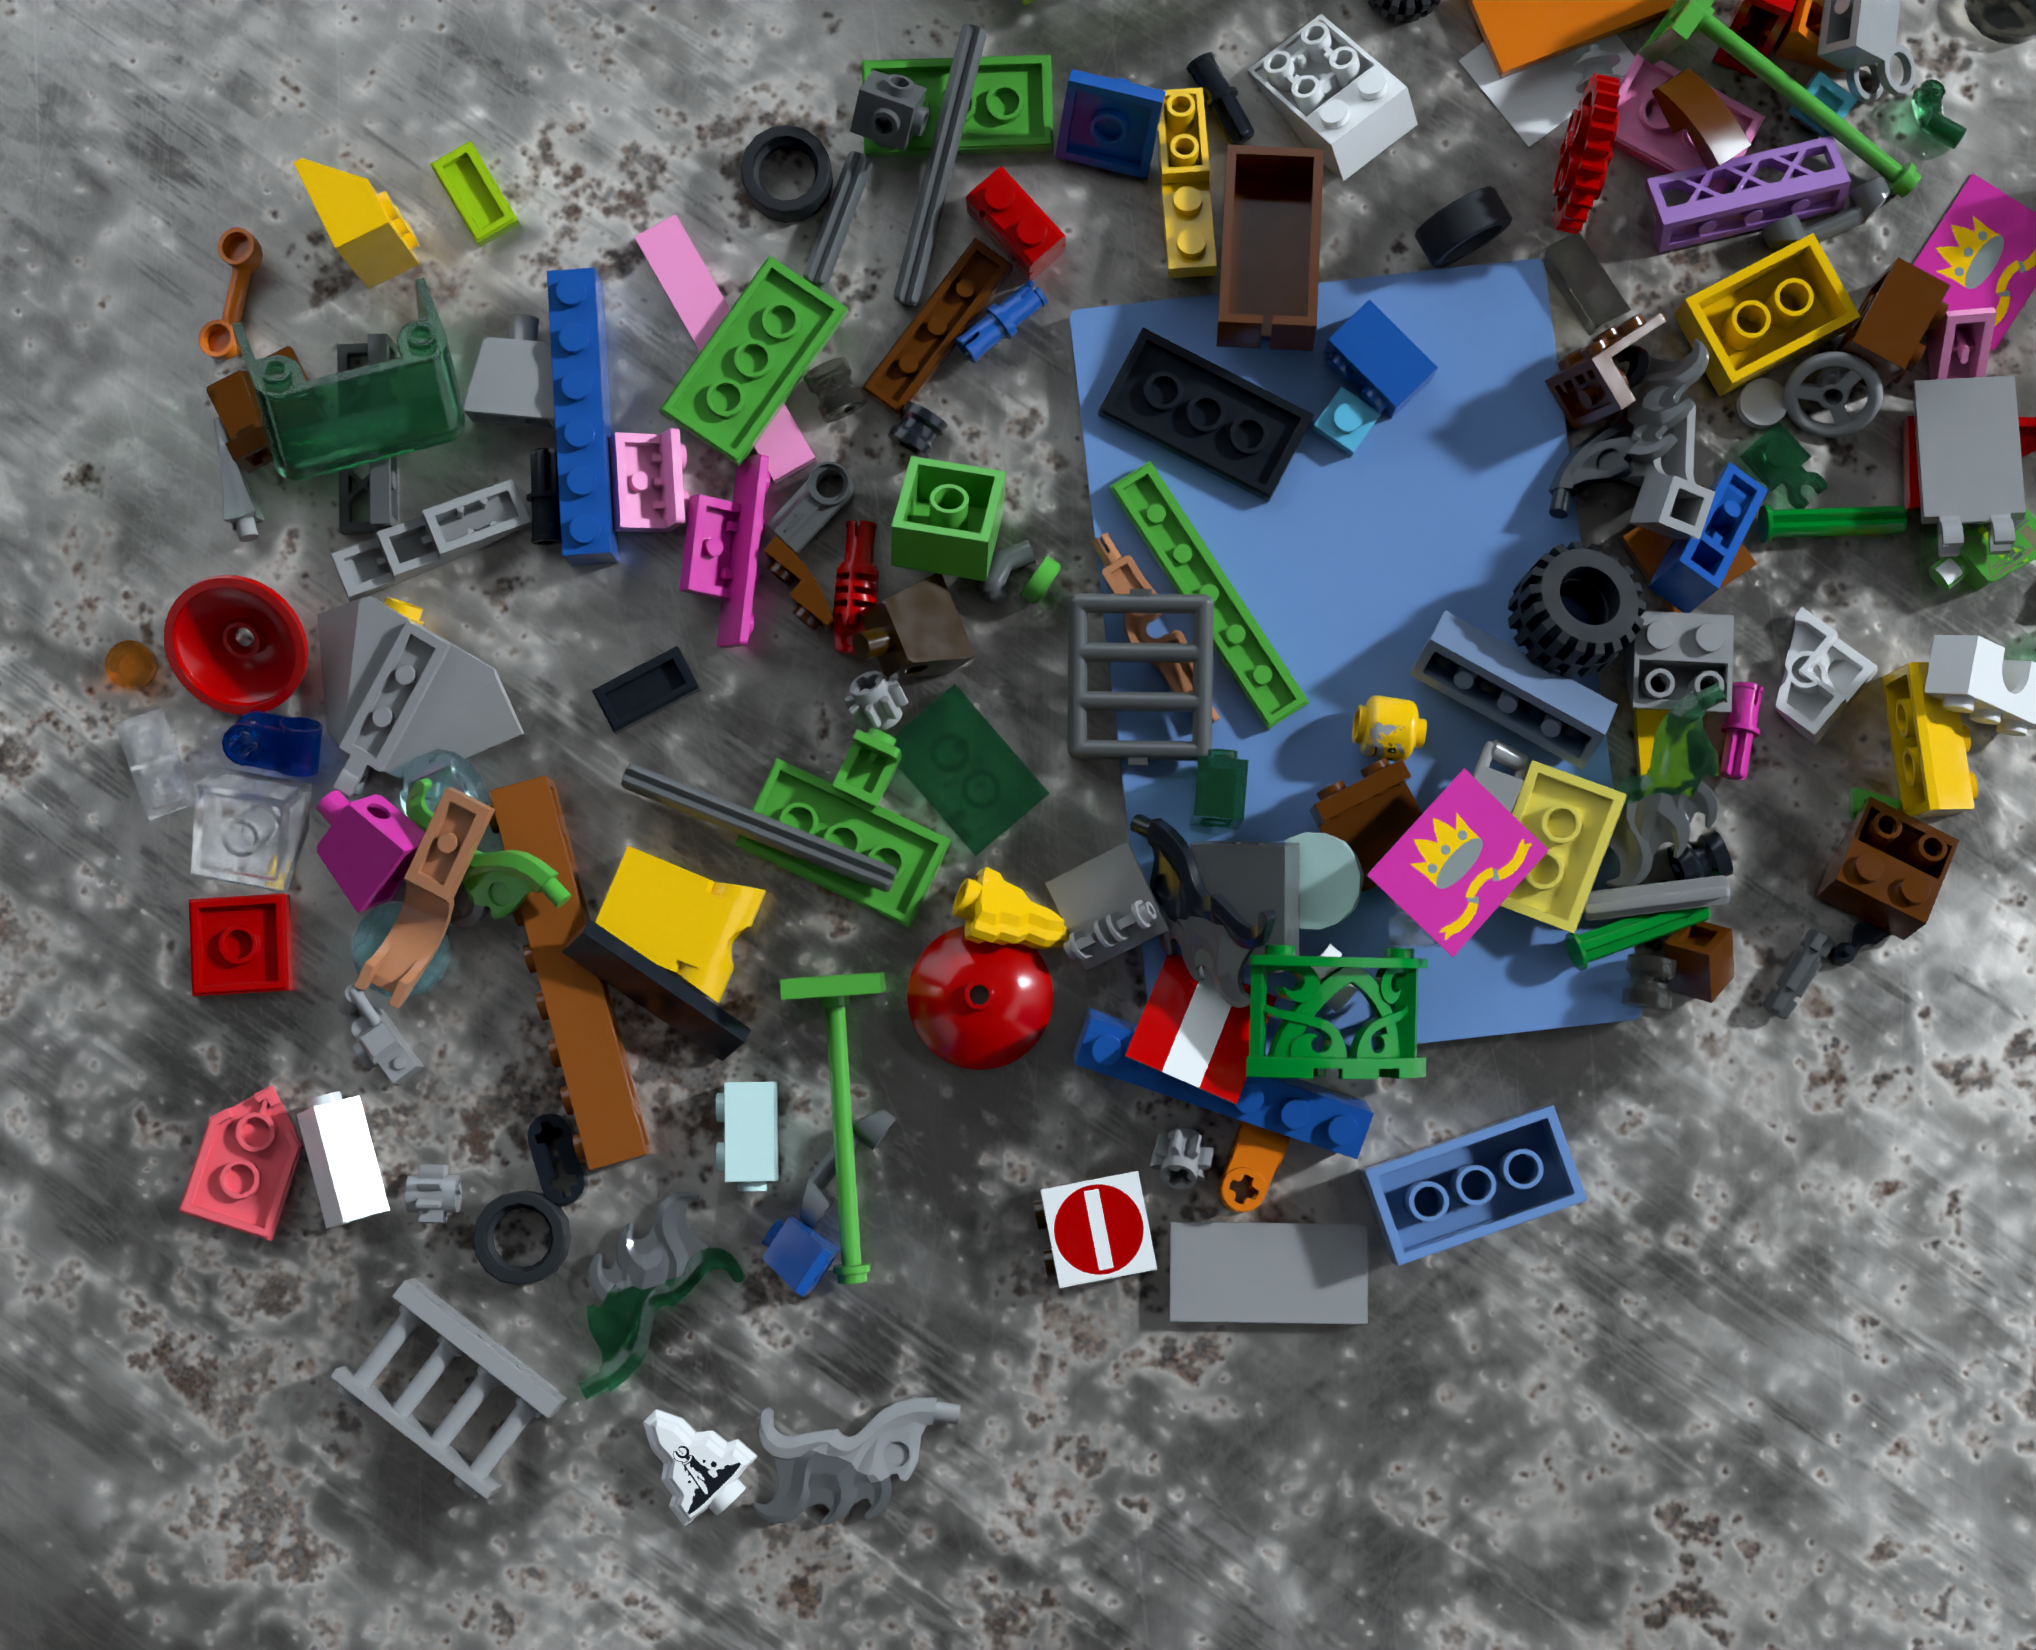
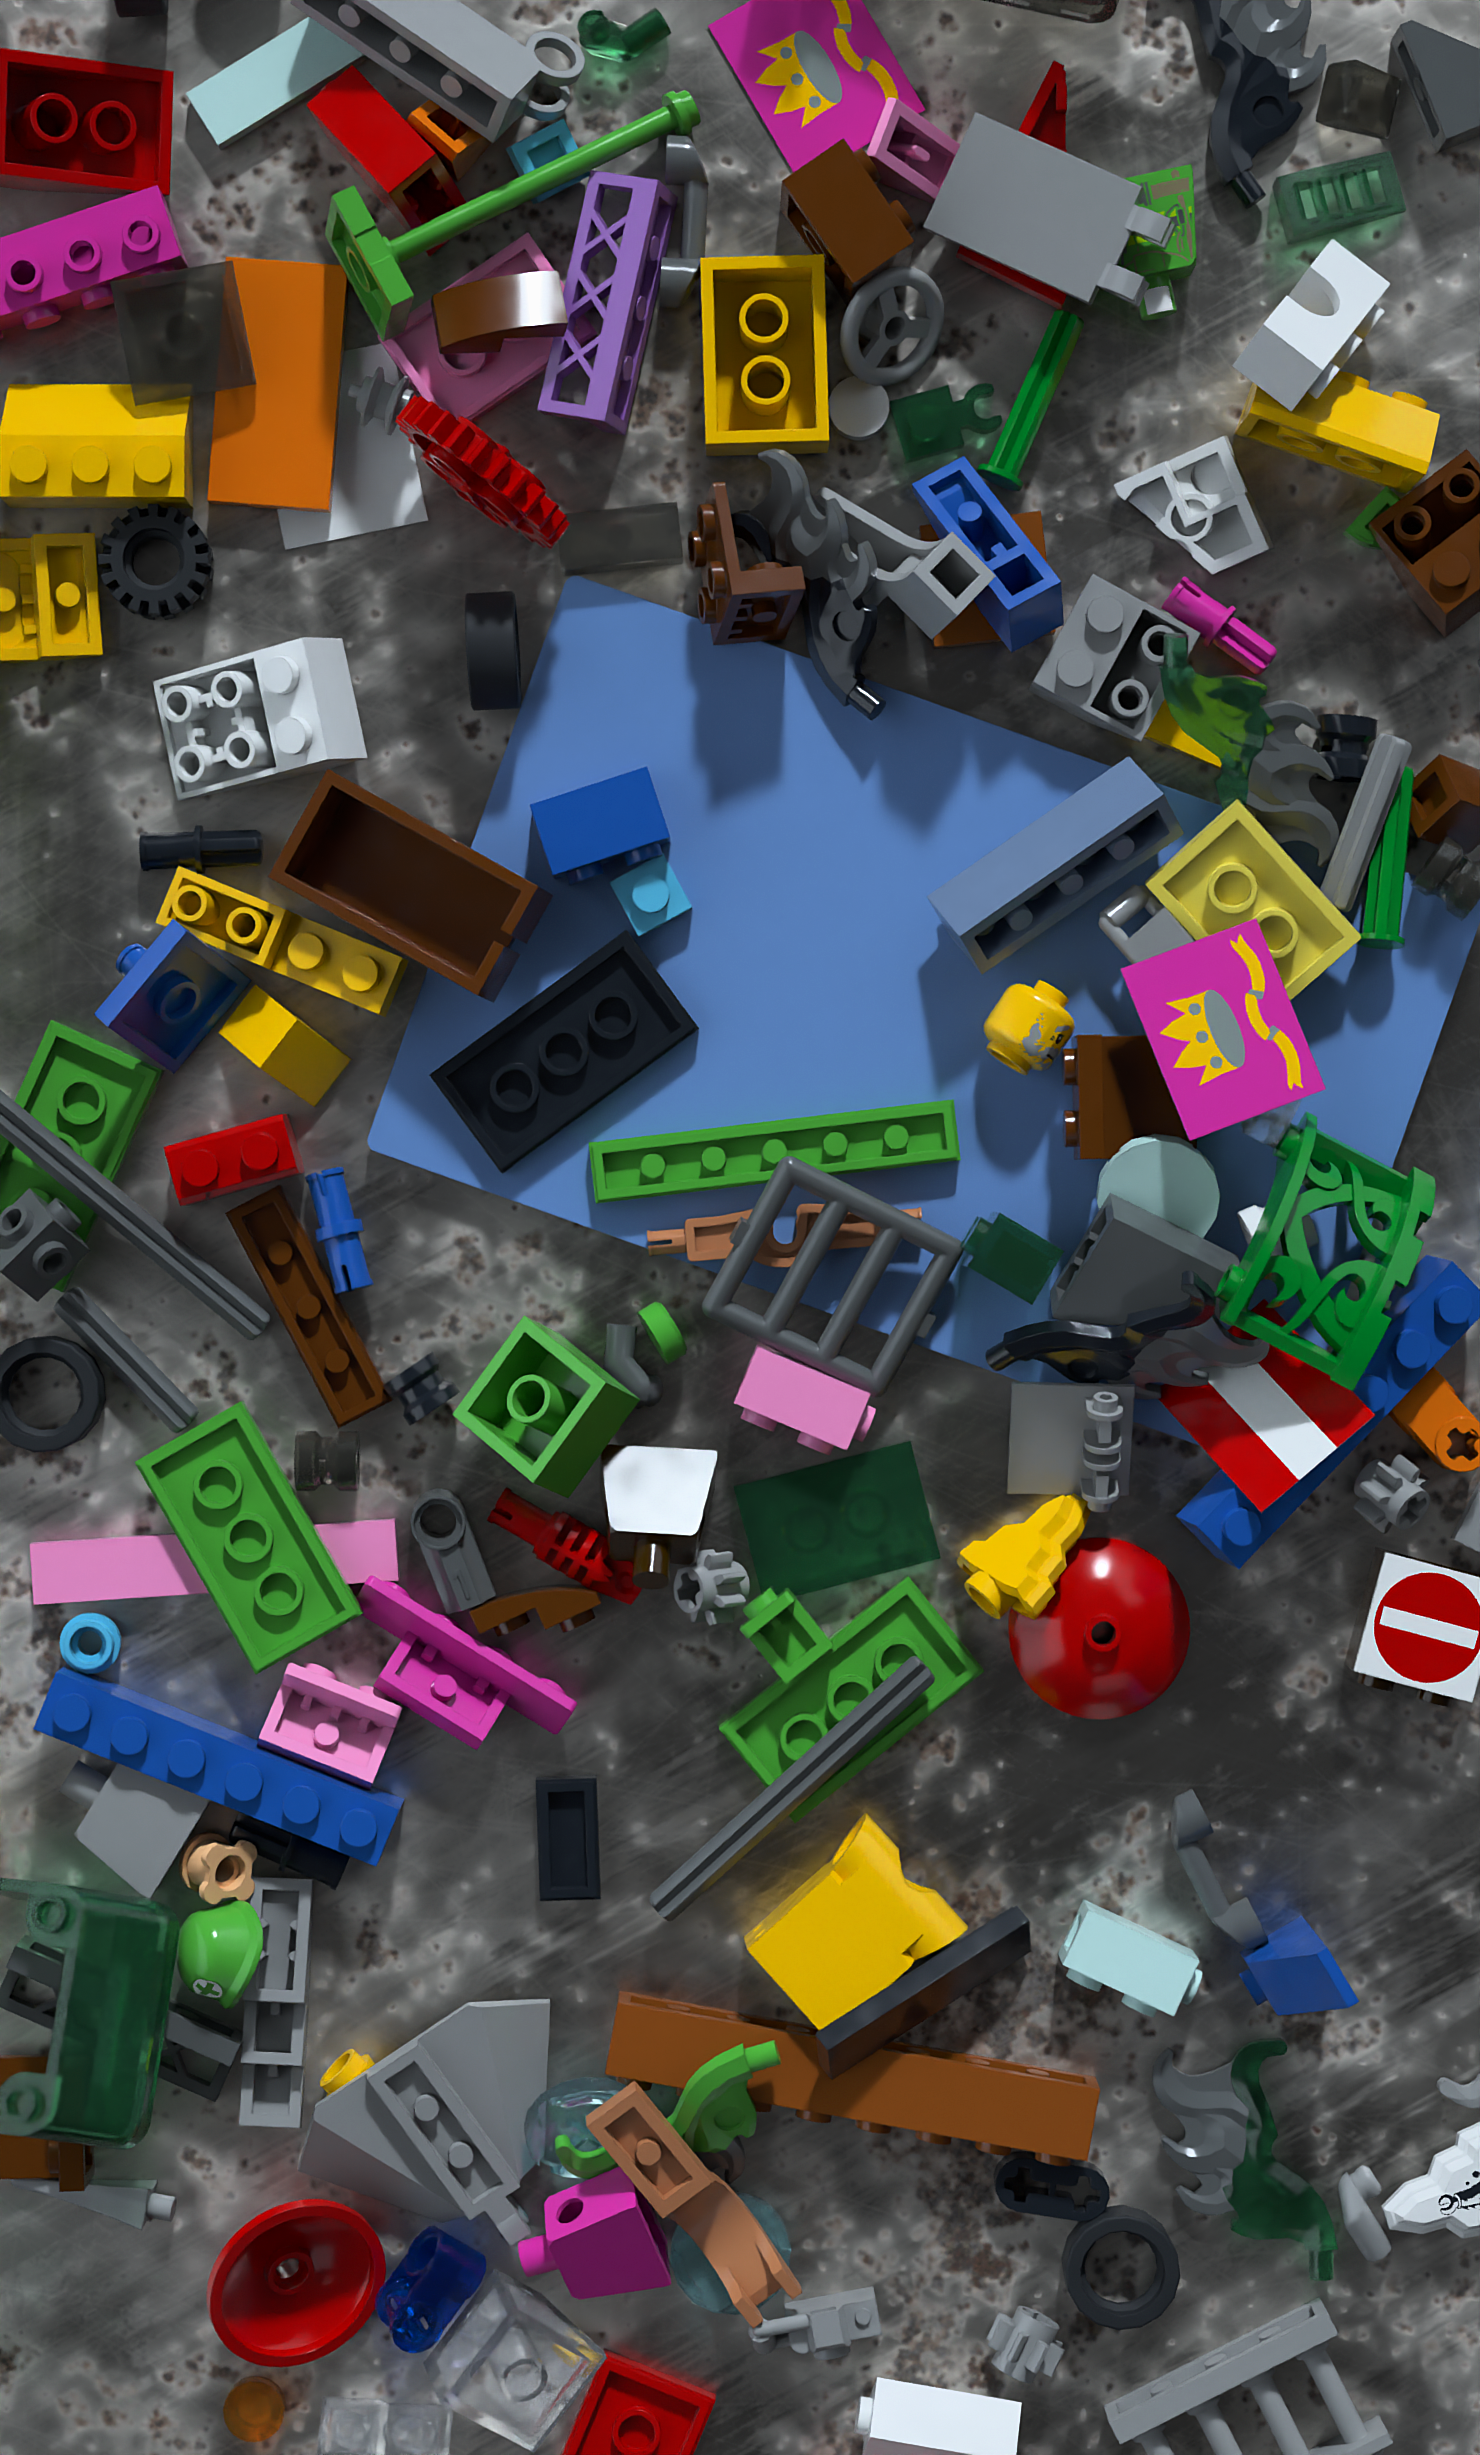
camera: 65 degrees left, 5 degrees up
bright green tile [780,972,886,1284] -> none
black tyre [1508,542,1646,678] -> none
none -> medium azure plate [59,1612,122,1674]
none -> bright green helmet [176,1900,263,2009]
none -> light nougat brick [178,1832,257,1904]
none -> yellow slope [218,984,352,1107]
none -> bright pink brick [734,1345,876,1455]
none -> light grey arm [1338,2166,1392,2262]

